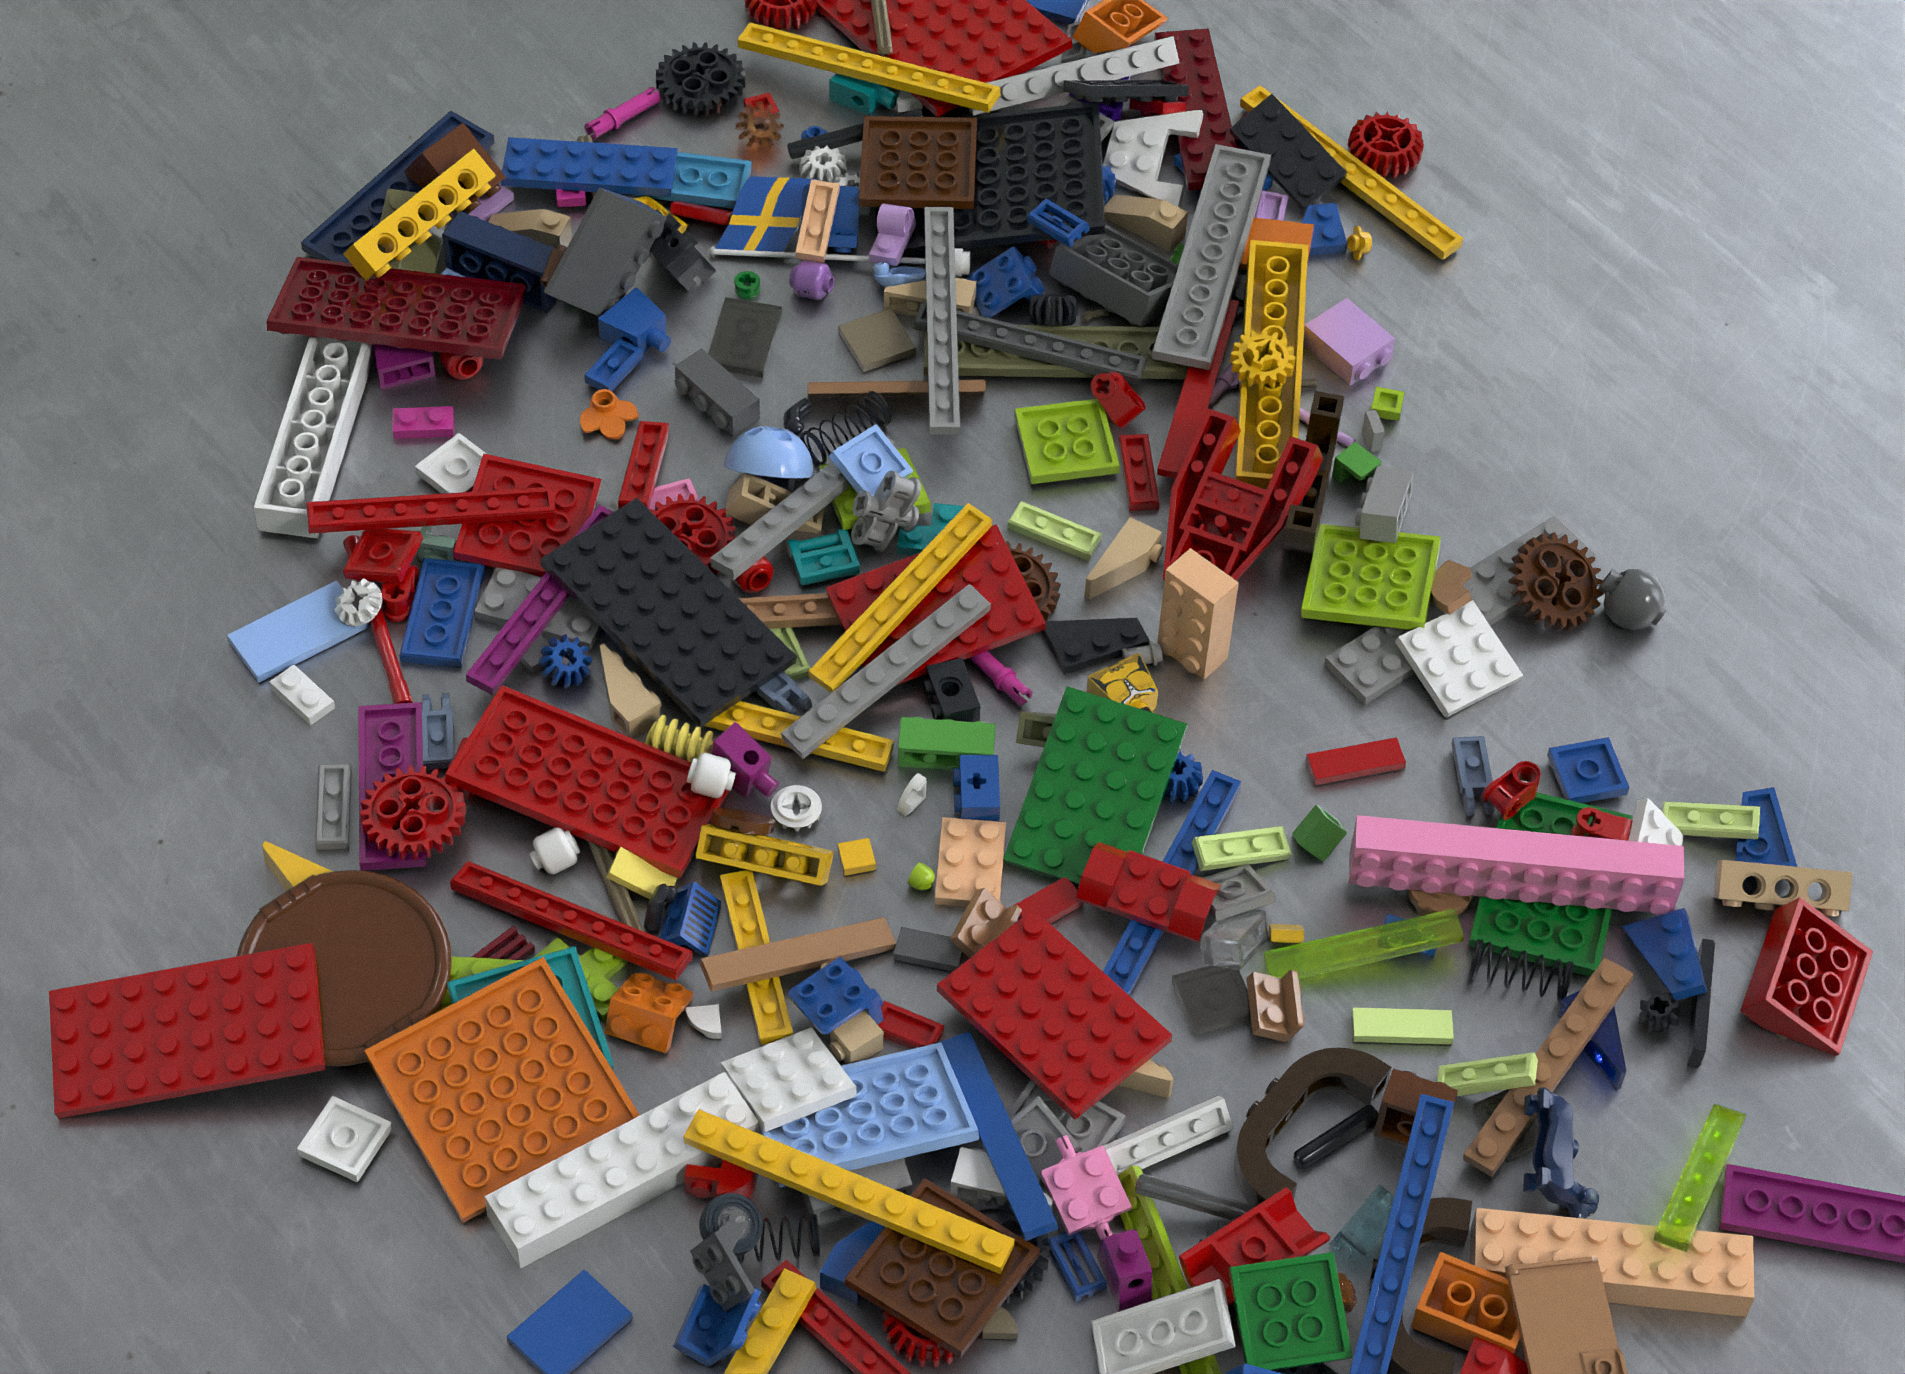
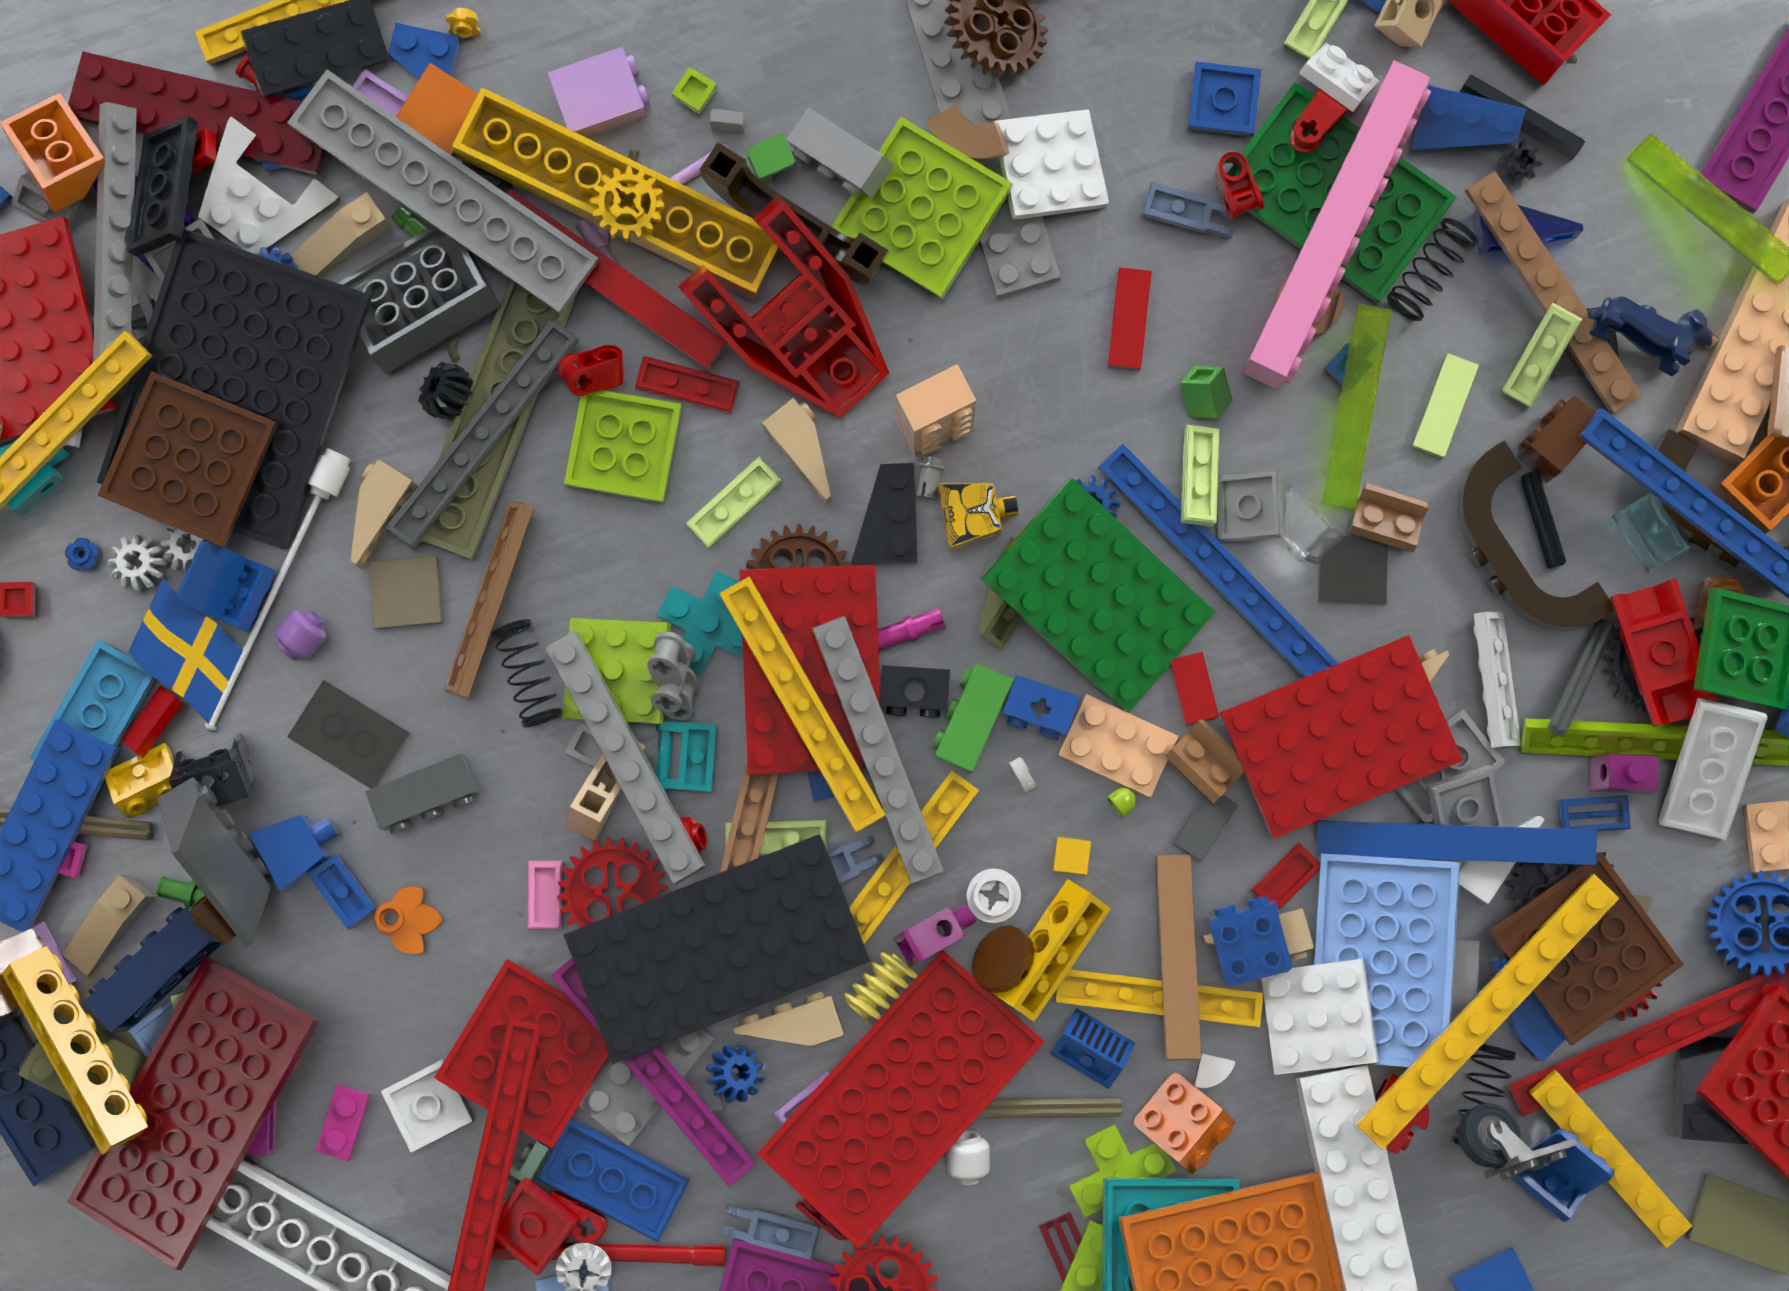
camera: 65 degrees left, 30 degrees up
red tile [450,861,693,980] -> none
light yellow tile [606,847,677,905] -> none
red tile [618,421,670,509] -> none
black arm [643,883,677,931] -> none
white head [686,753,736,799] -> none
light blue piece [724,426,813,478] -> none
green bush [734,271,760,299] -> none
clear orange gear [735,102,784,151] -> none
black arm [783,398,812,435] -> none
black axle [787,109,923,159] -> none
light nougat plate [795,179,840,263] -> none
light blue plate [829,424,913,496] -> none
lavender plate [869,203,916,266] -> none
light blue arm [873,262,926,287] -> none
light grey plate [924,207,960,435] -> none
blue bracket [967,246,1046,318] -> none
blue tile [1027,199,1089,247] -> none
bright pink plate [1040,1135,1132,1242] -> none
red piece [1076,842,1221,943] -> none
yellow tile [1268,924,1304,943] -> none

